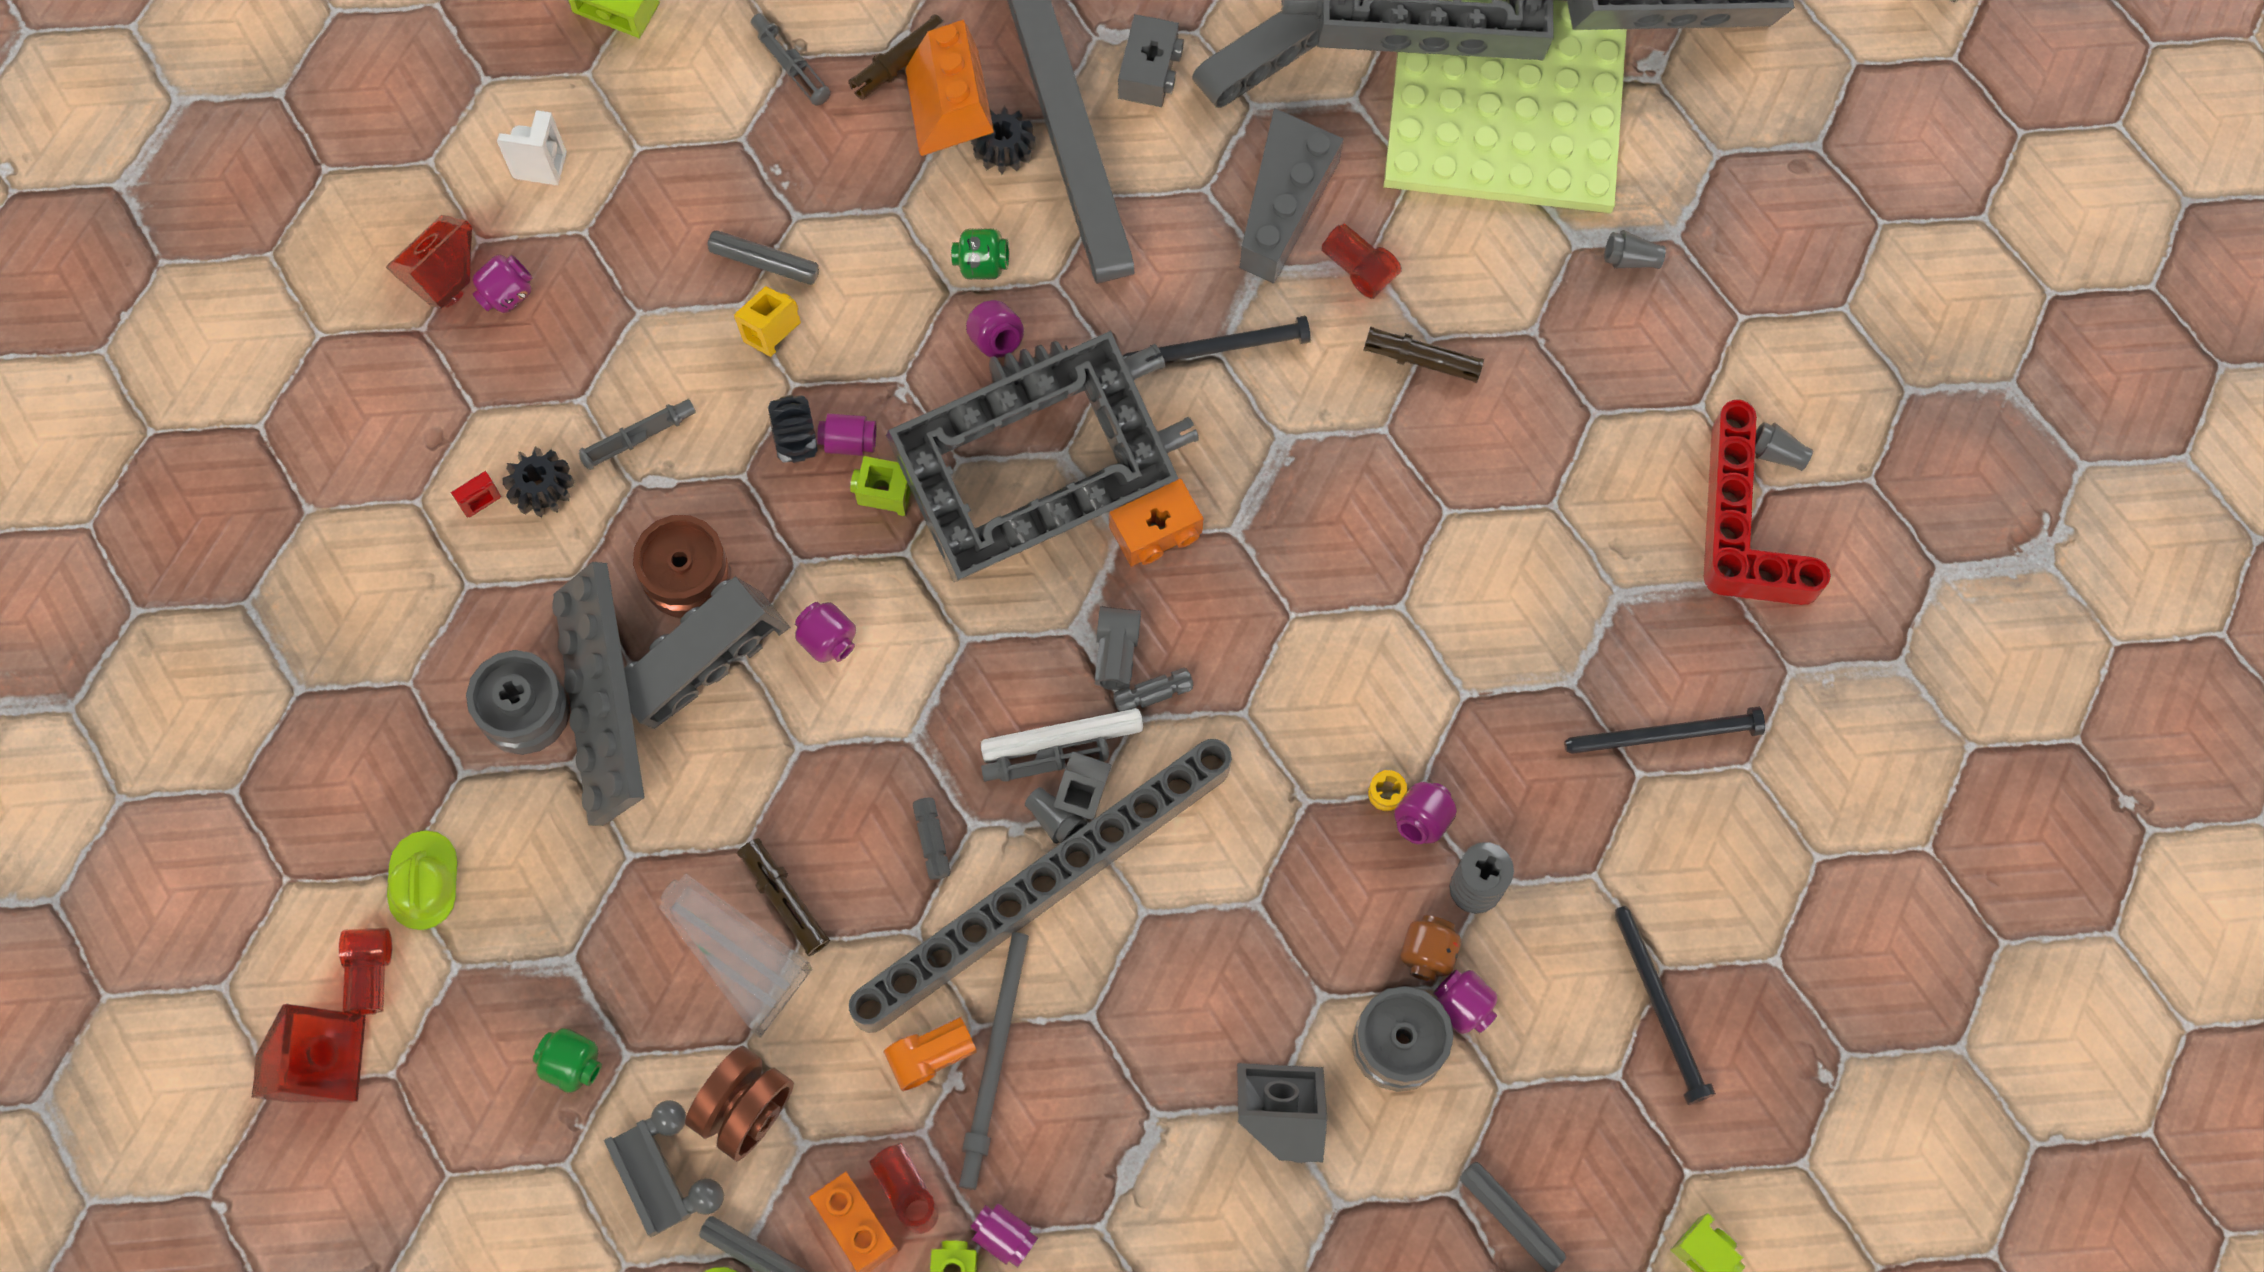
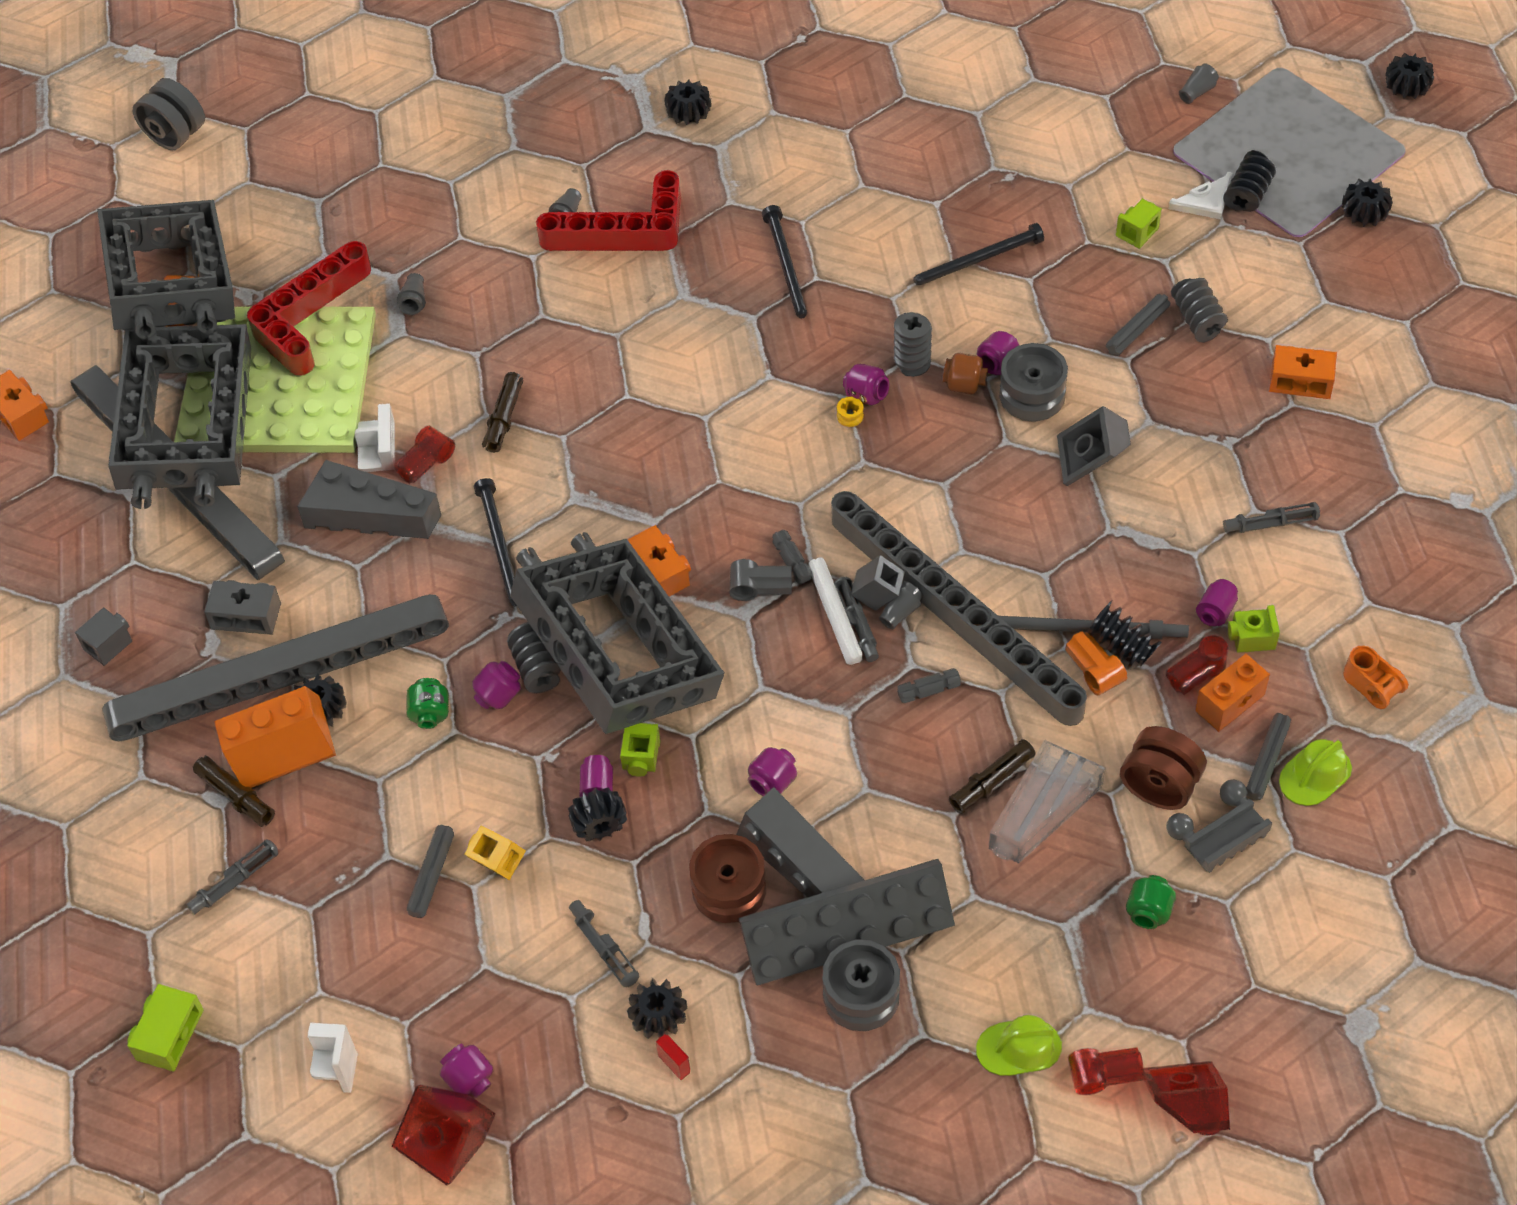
camera: 90 degrees left, 15 degrees down
none -> red beam [247,241,371,375]
none -> white panel [355,403,395,472]
none -> black gear [664,79,712,125]
none -> black piece [1088,600,1162,670]

